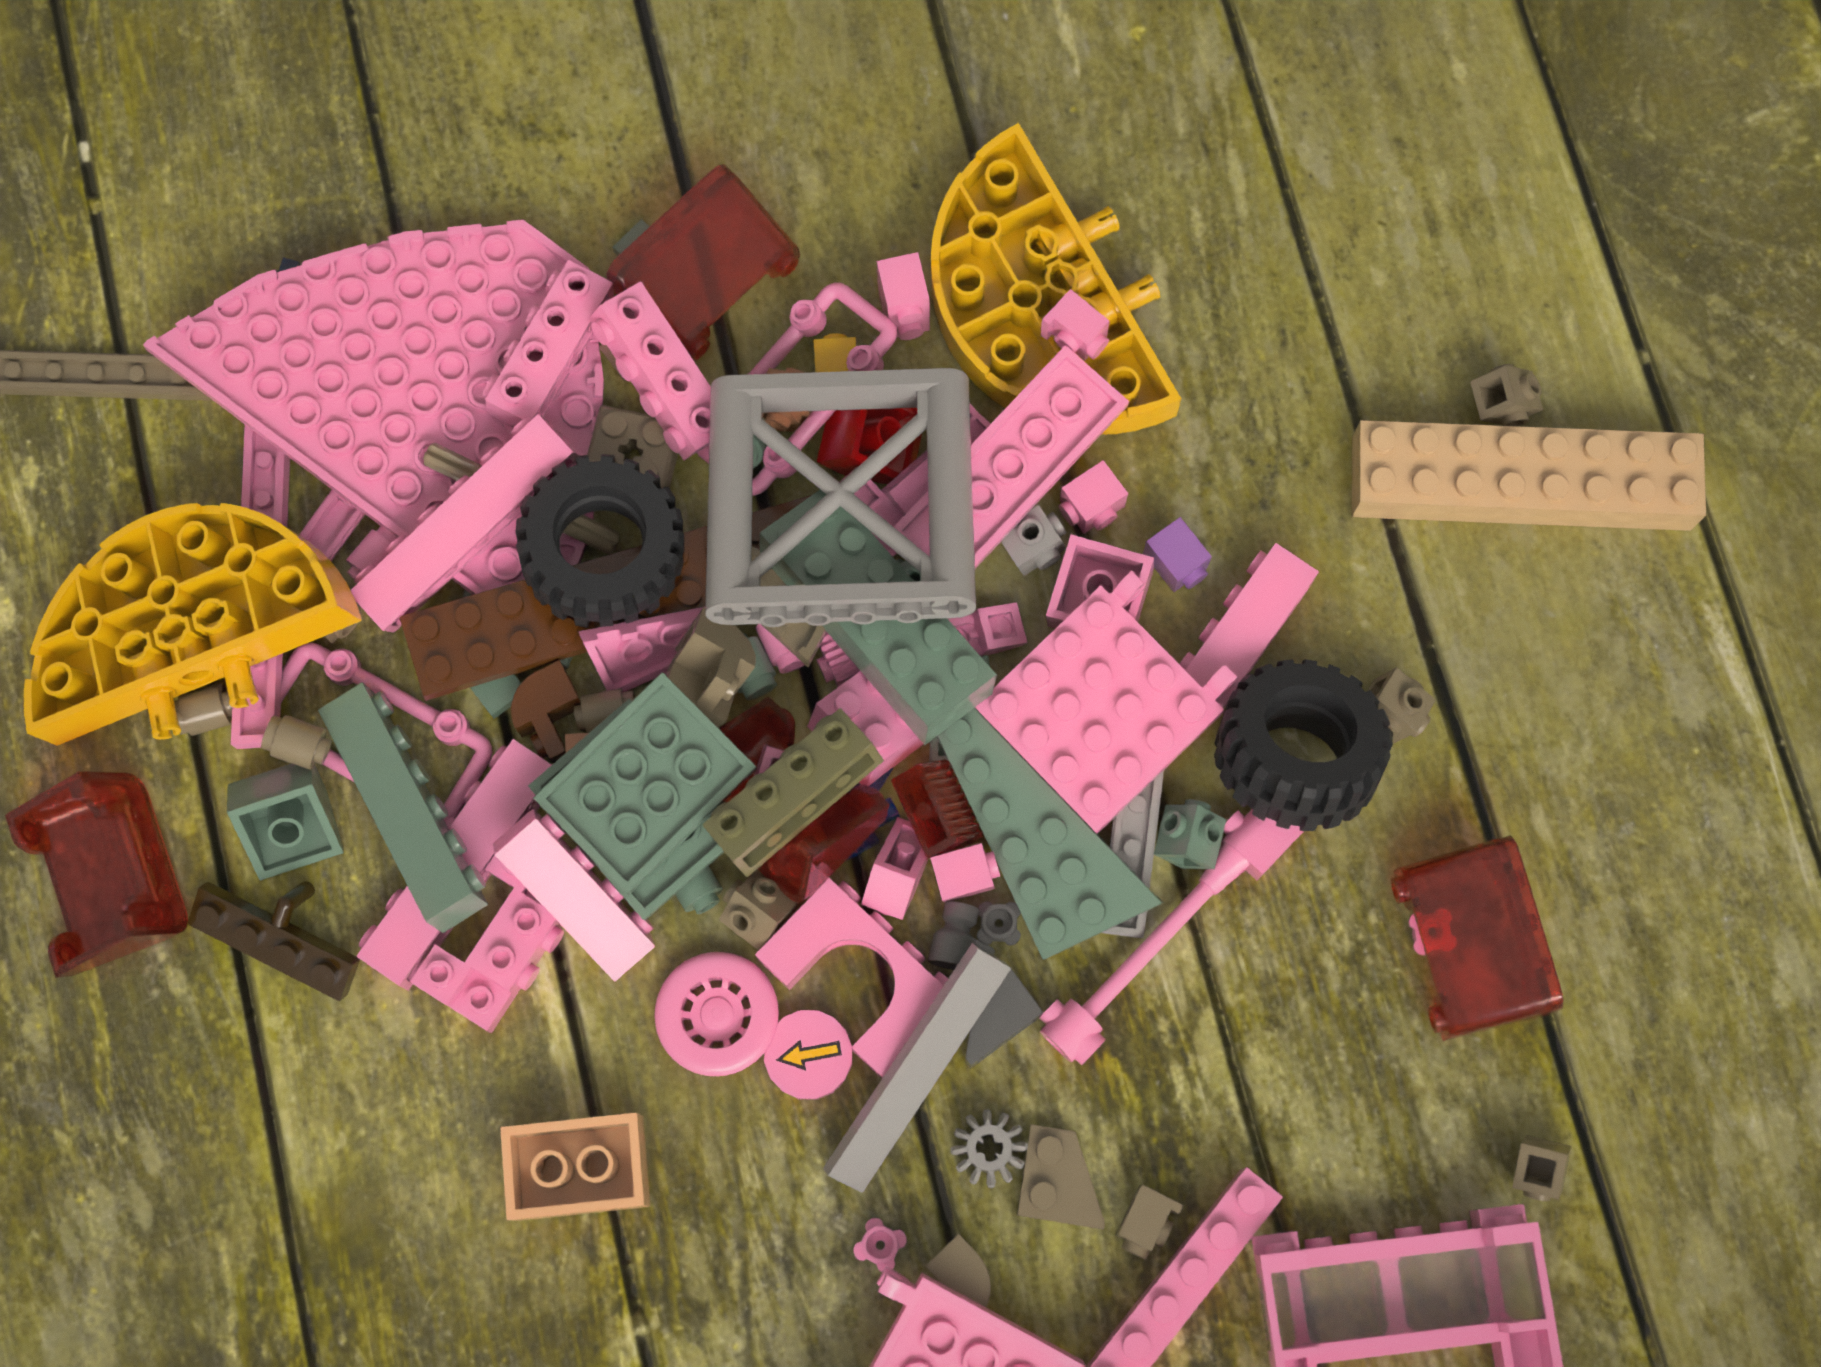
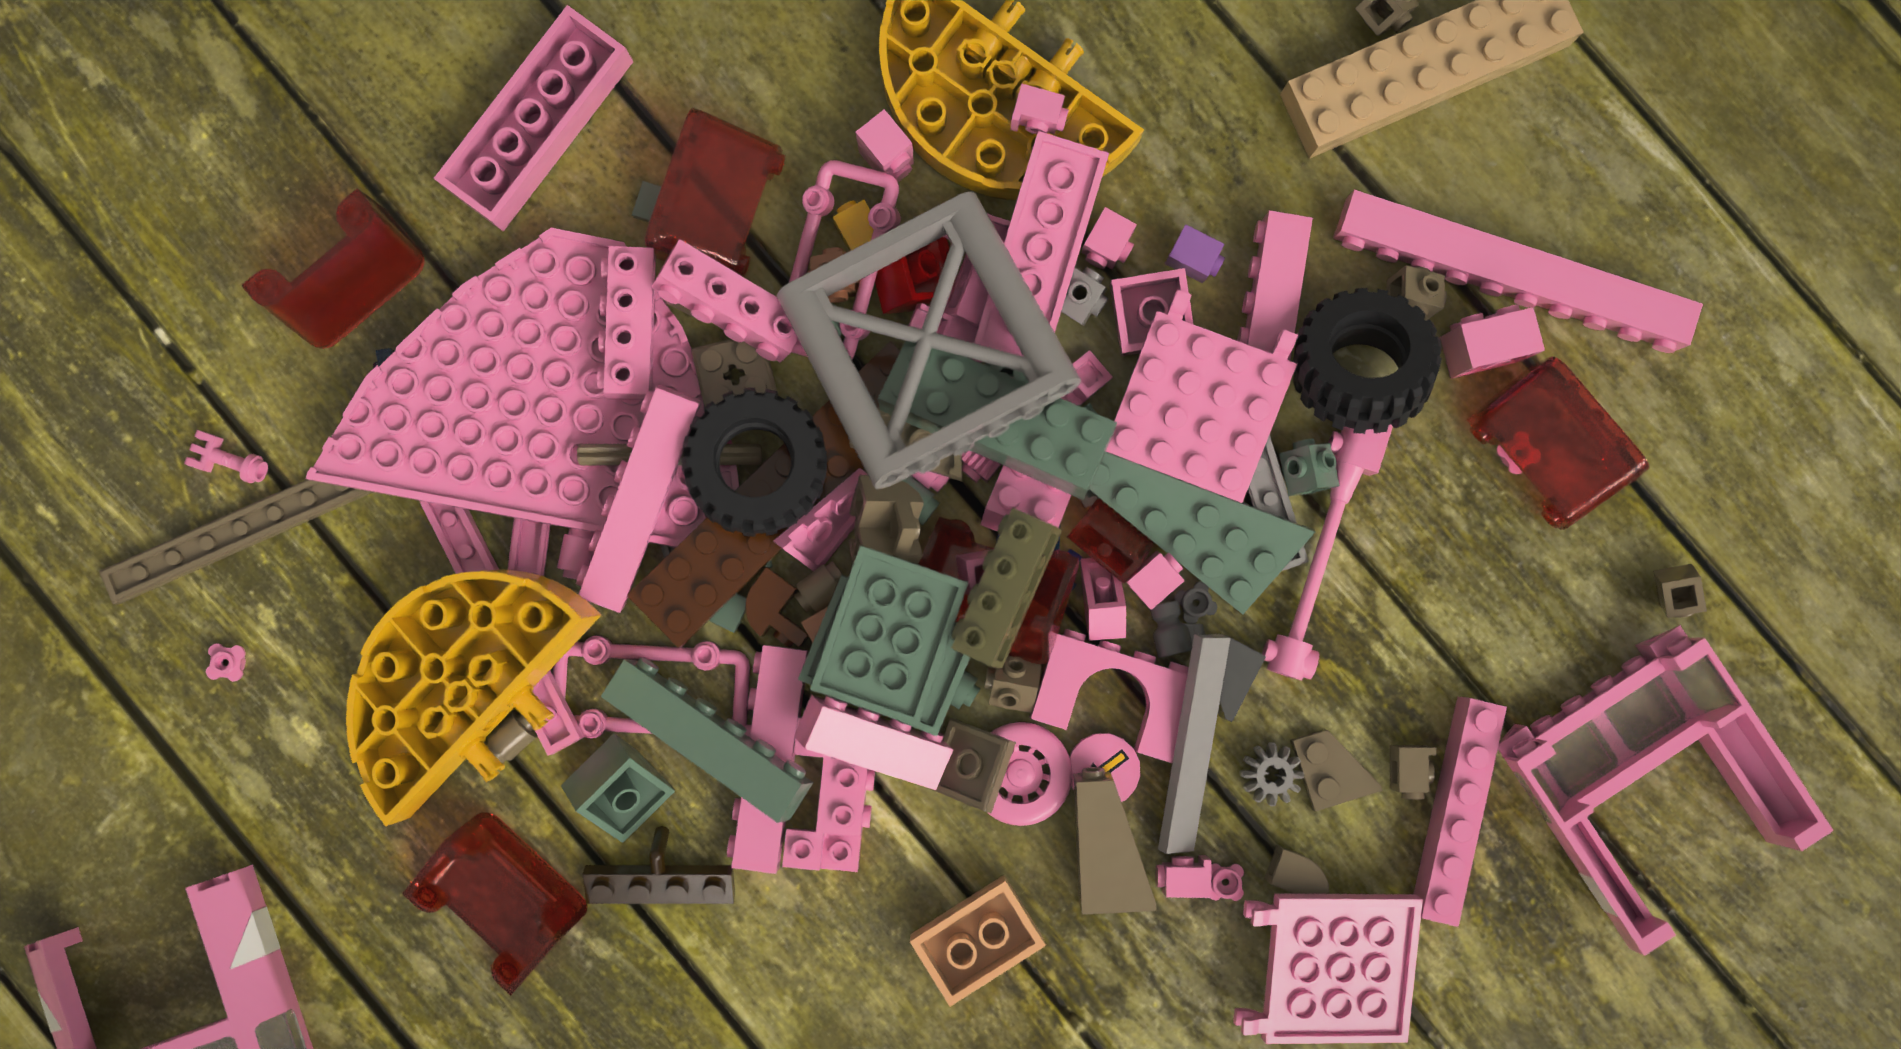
camera: 30 degrees left, 10 degrees up
dark tan brick [261,715,332,770] -> none
none -> bright pink hinge [184,430,268,483]
none -> clear red windscreen [241,188,425,349]
none -> bright pink brick [434,5,633,232]
none -> dark tan tile [929,718,1016,813]
none -> dark tan slope [1073,767,1157,915]
none -> bright pink brick [1155,855,1211,898]
none -> bright pink brick [1333,189,1703,353]
none -> bright pink brick [1440,304,1545,379]

